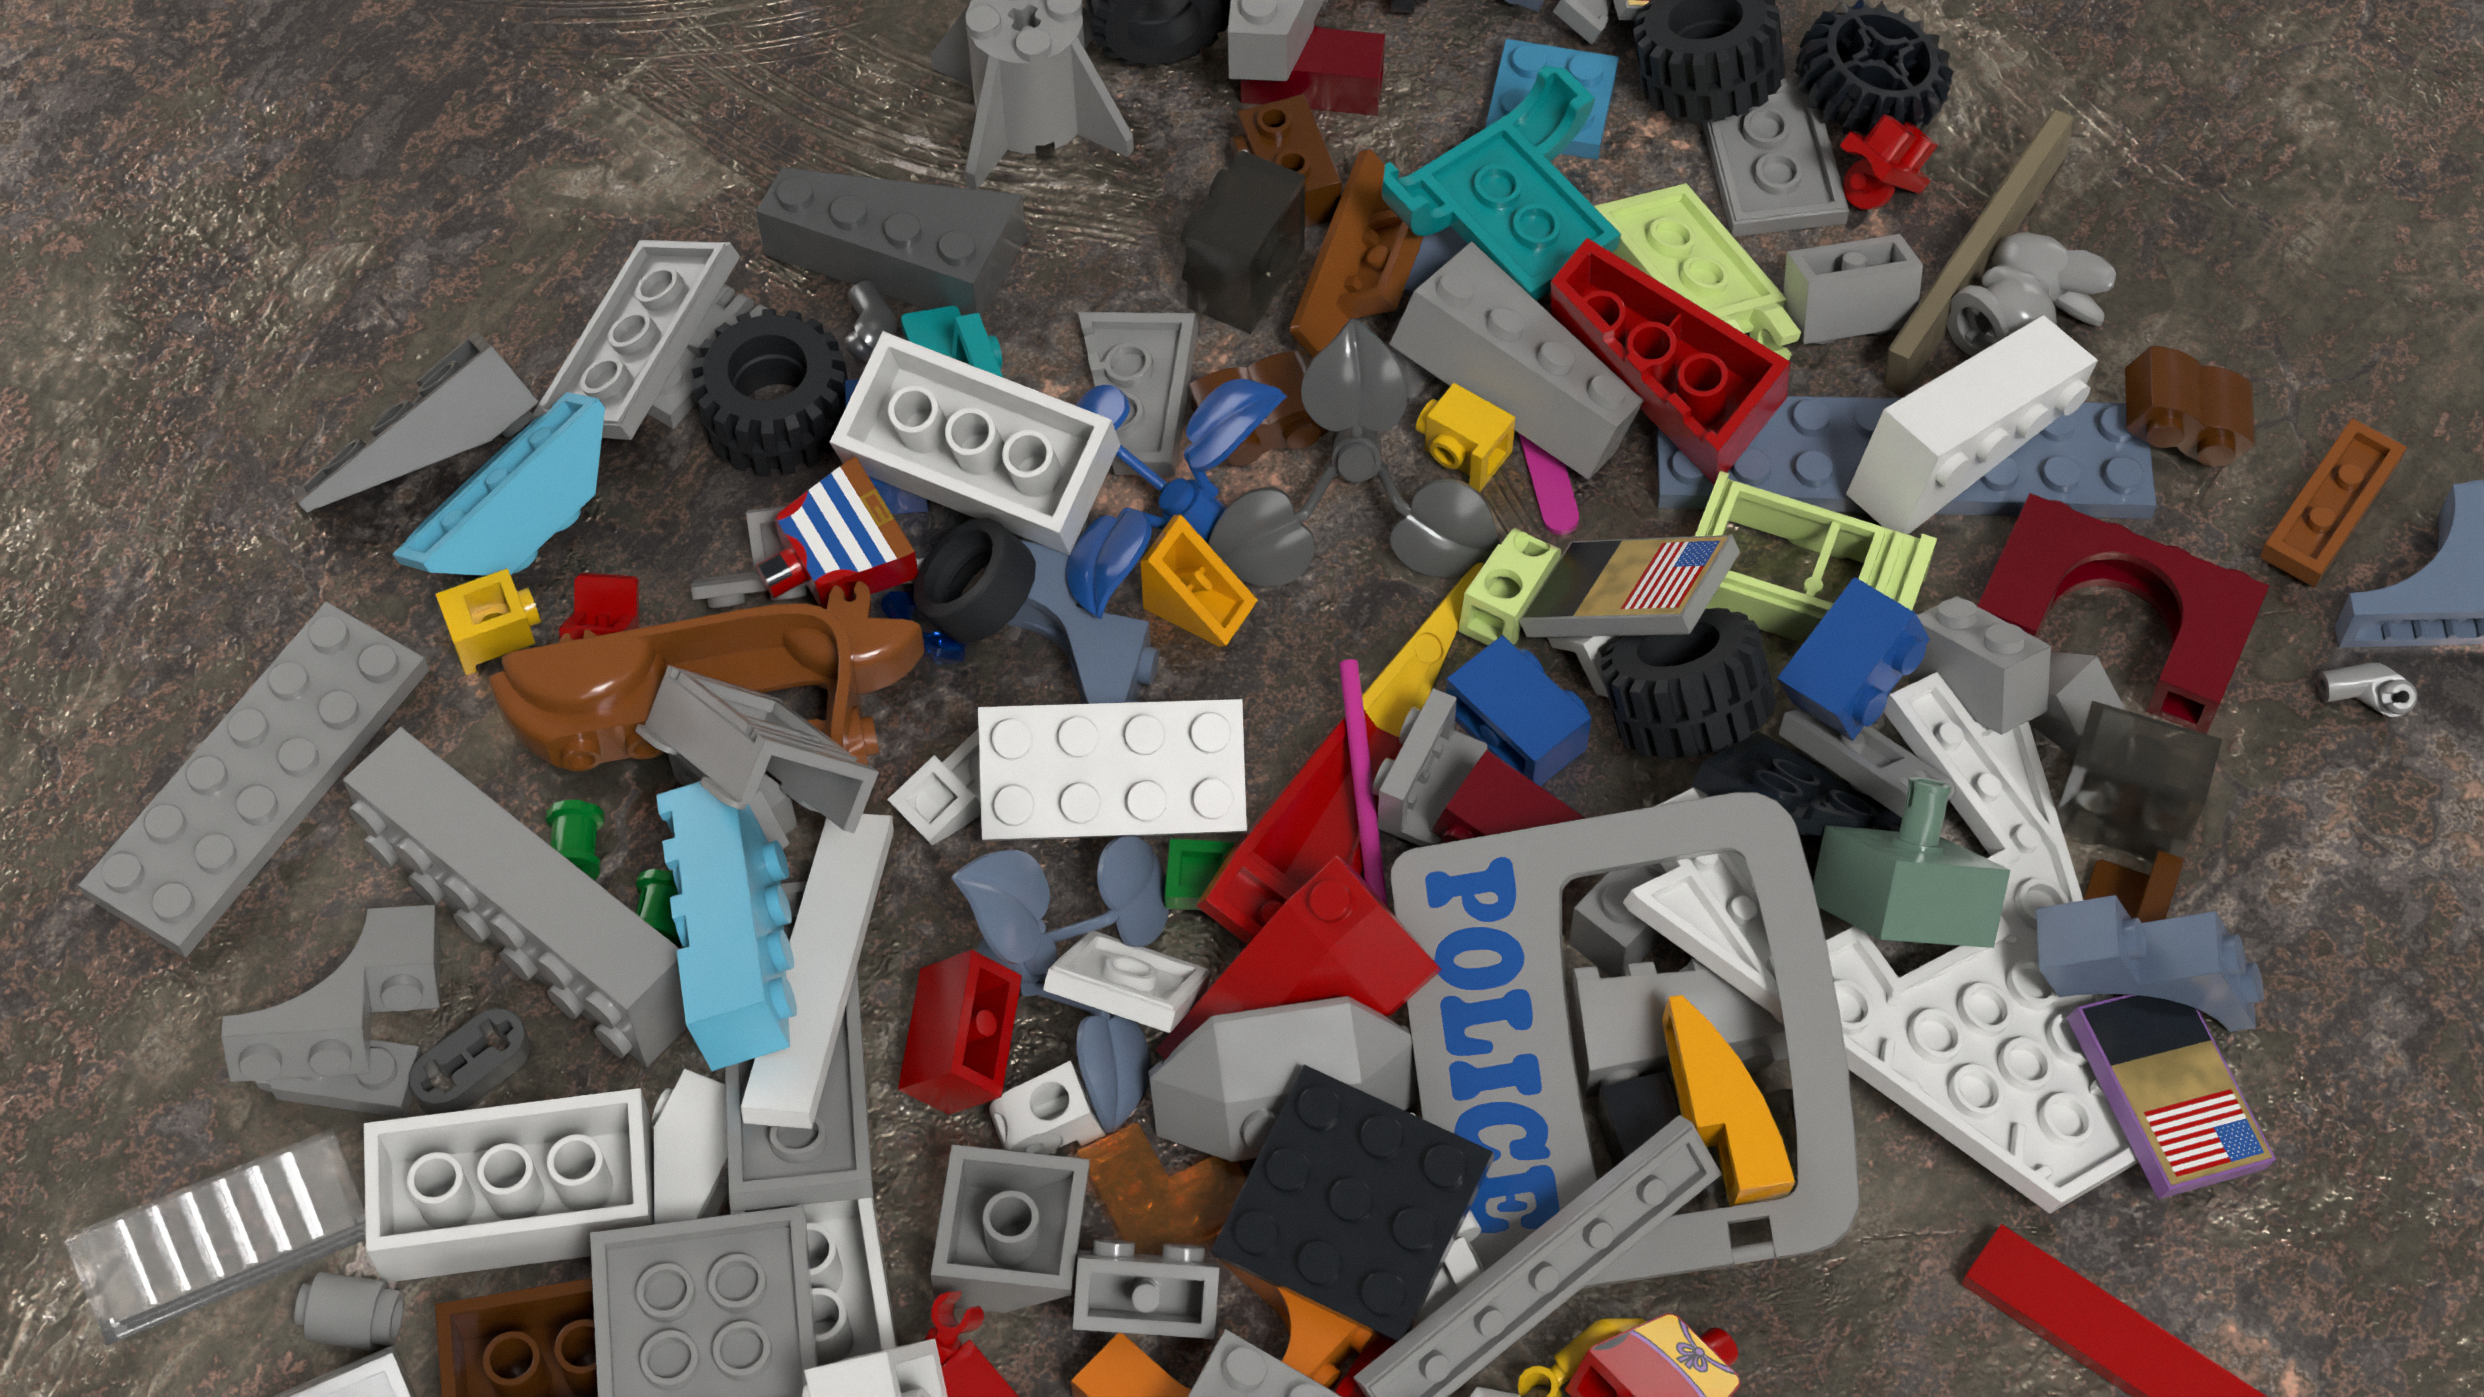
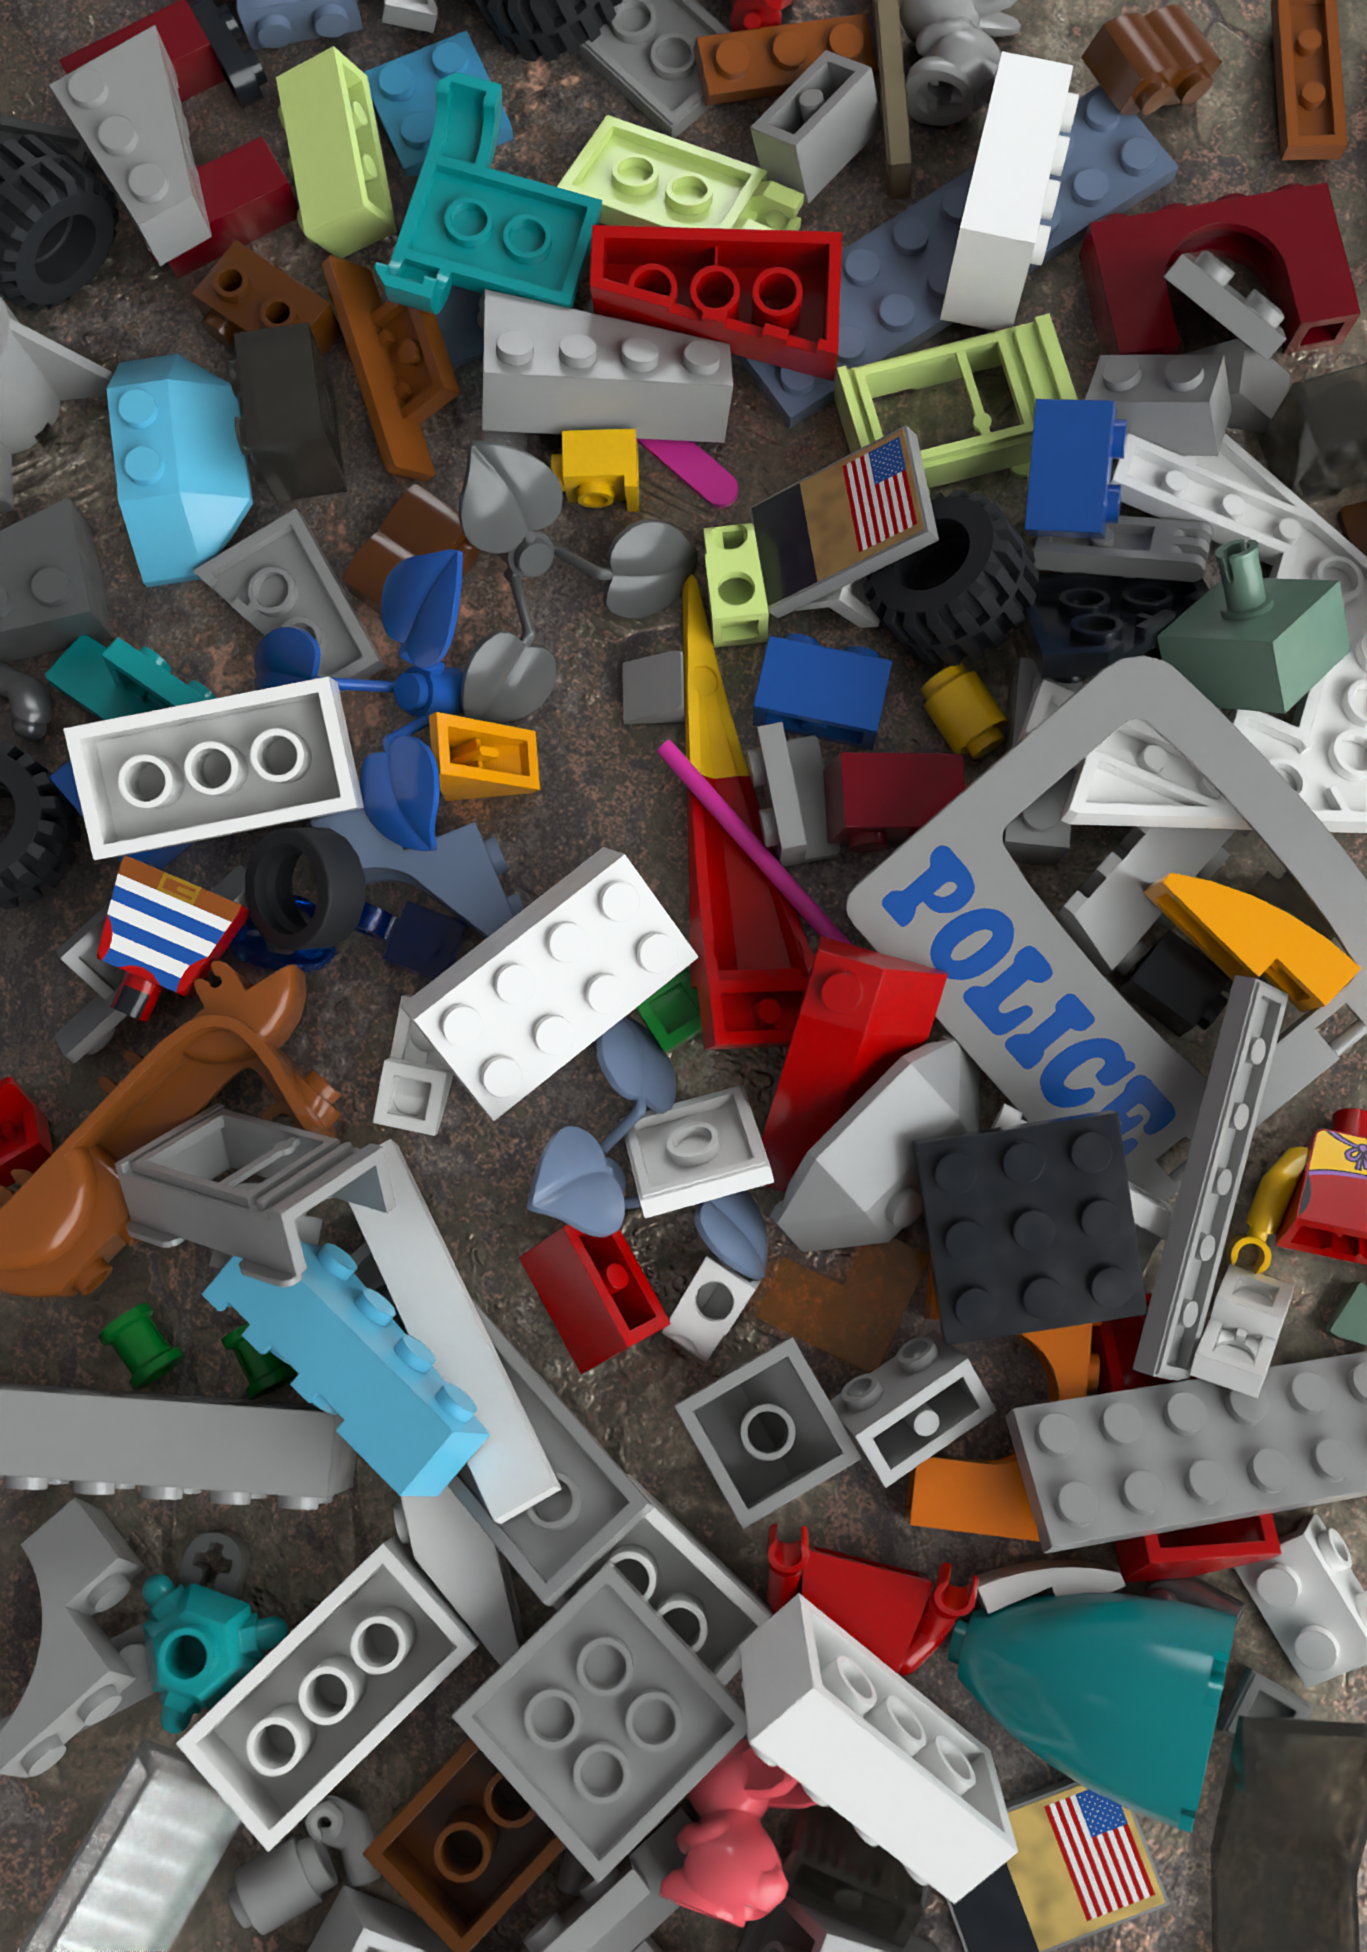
camera: 30 degrees left, 20 degrees up
none -> medium azure wedge [106,354,253,588]
none -> teal rock [142,1574,289,1734]
none -> yellowish green brick [276,46,397,259]
none -> light grey arm [305,1795,381,1887]
none -> clear blue plate [353,901,468,980]
none -> light grey slope [622,651,685,724]
none -> dark orange plate [693,13,878,106]
none -> yellow brick [920,662,1009,759]
none -> light grey plate [1164,250,1286,361]

